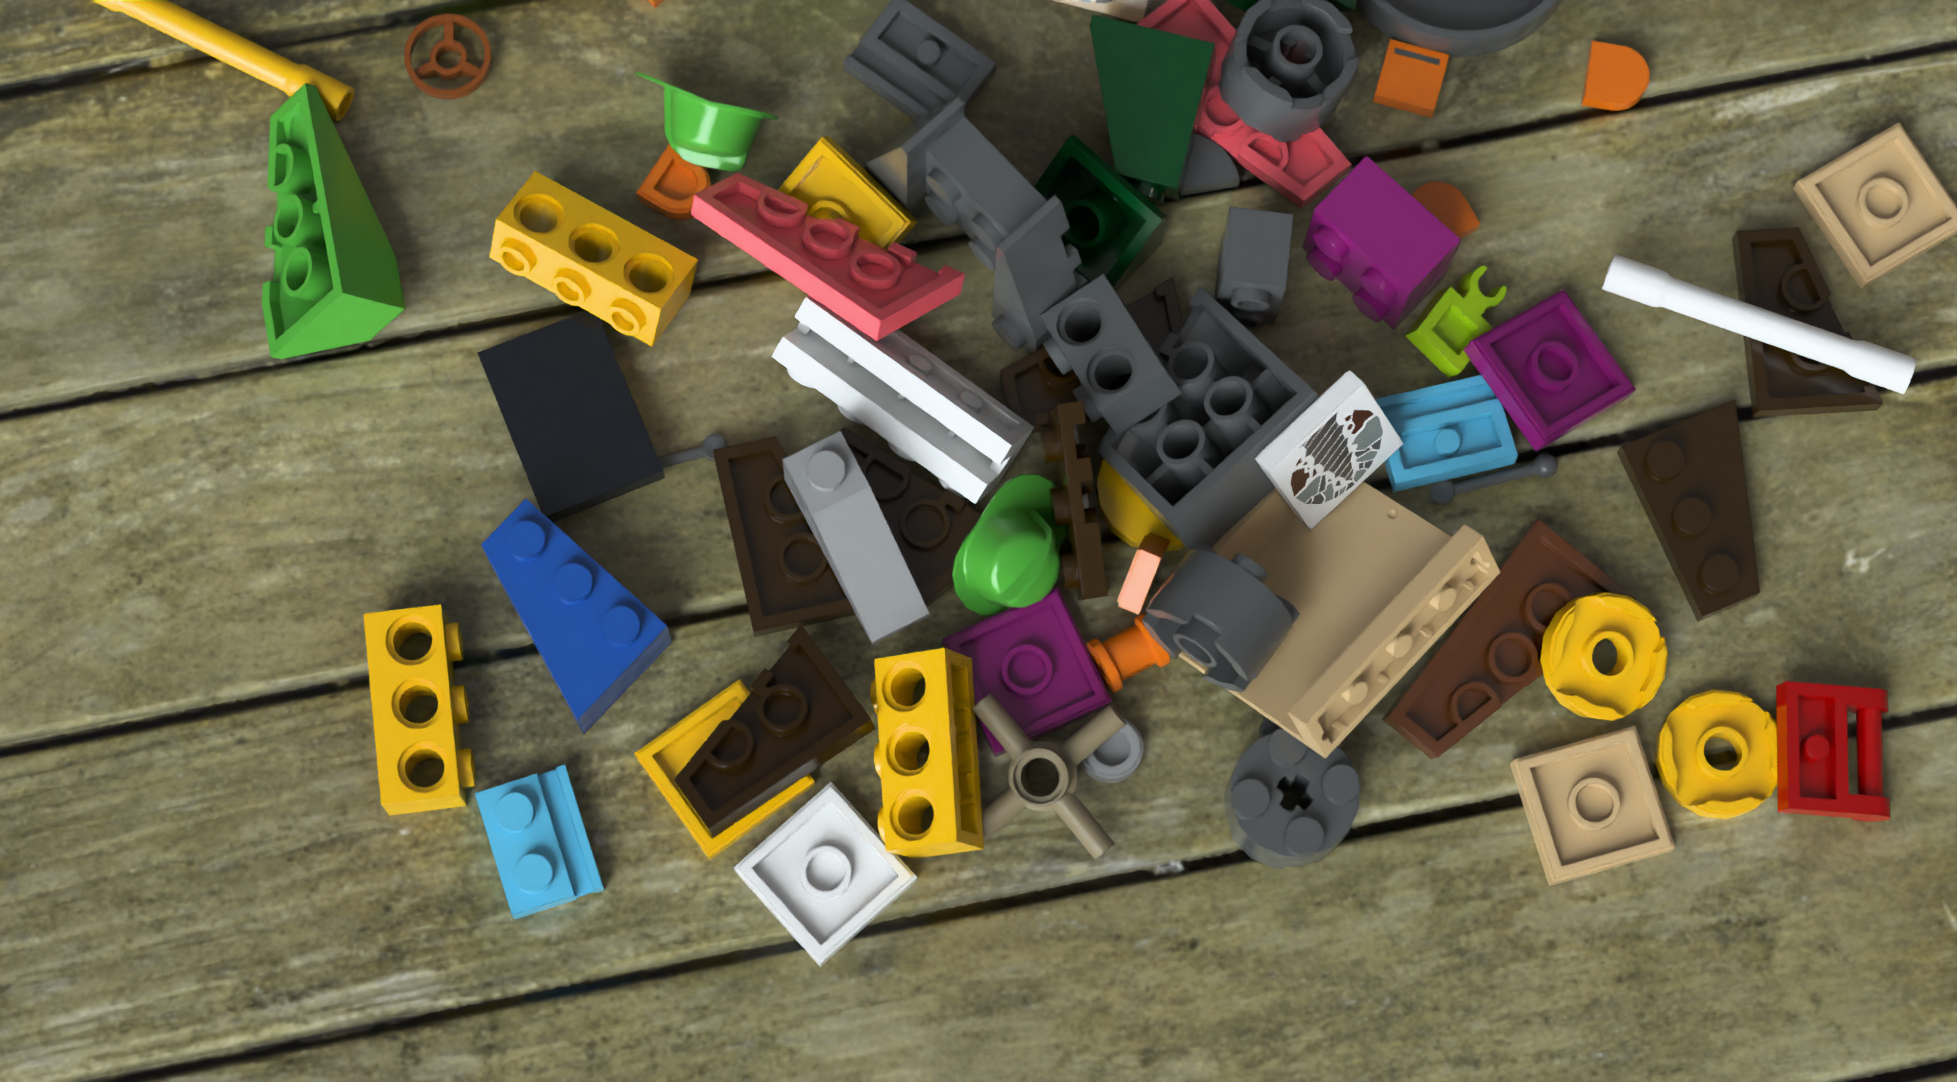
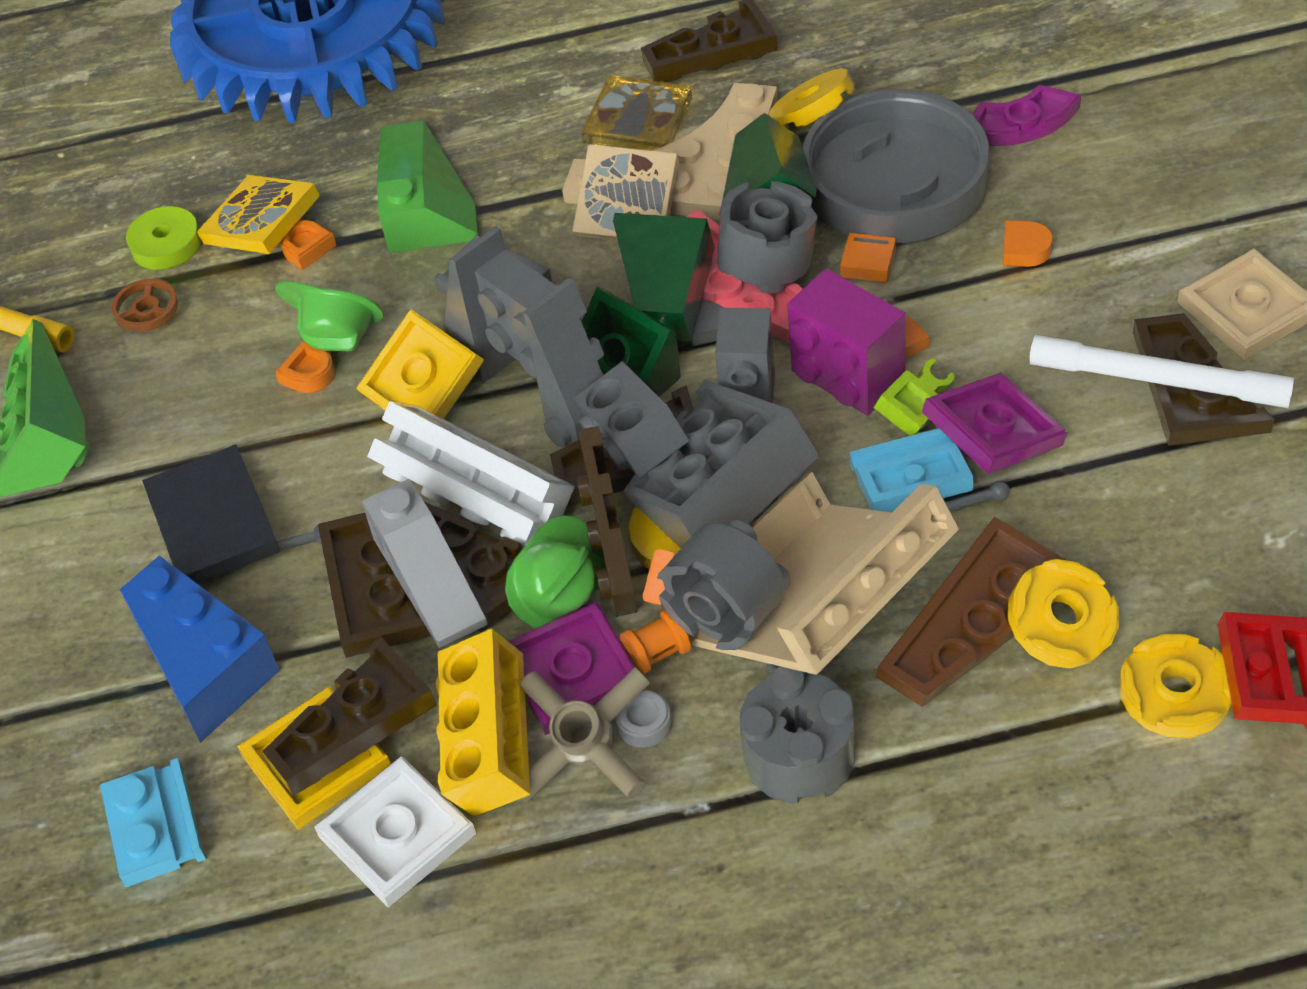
camera: 10 degrees right, 25 degrees down
yellow brick [363,604,476,816] -> none
yellow brick [489,171,698,346] -> none
coral wing [691,173,965,341] -> none
white tile [1255,370,1404,530] -> none
tan tile [1510,726,1675,886] -> none
dark brown wing [1617,399,1760,622] -> none

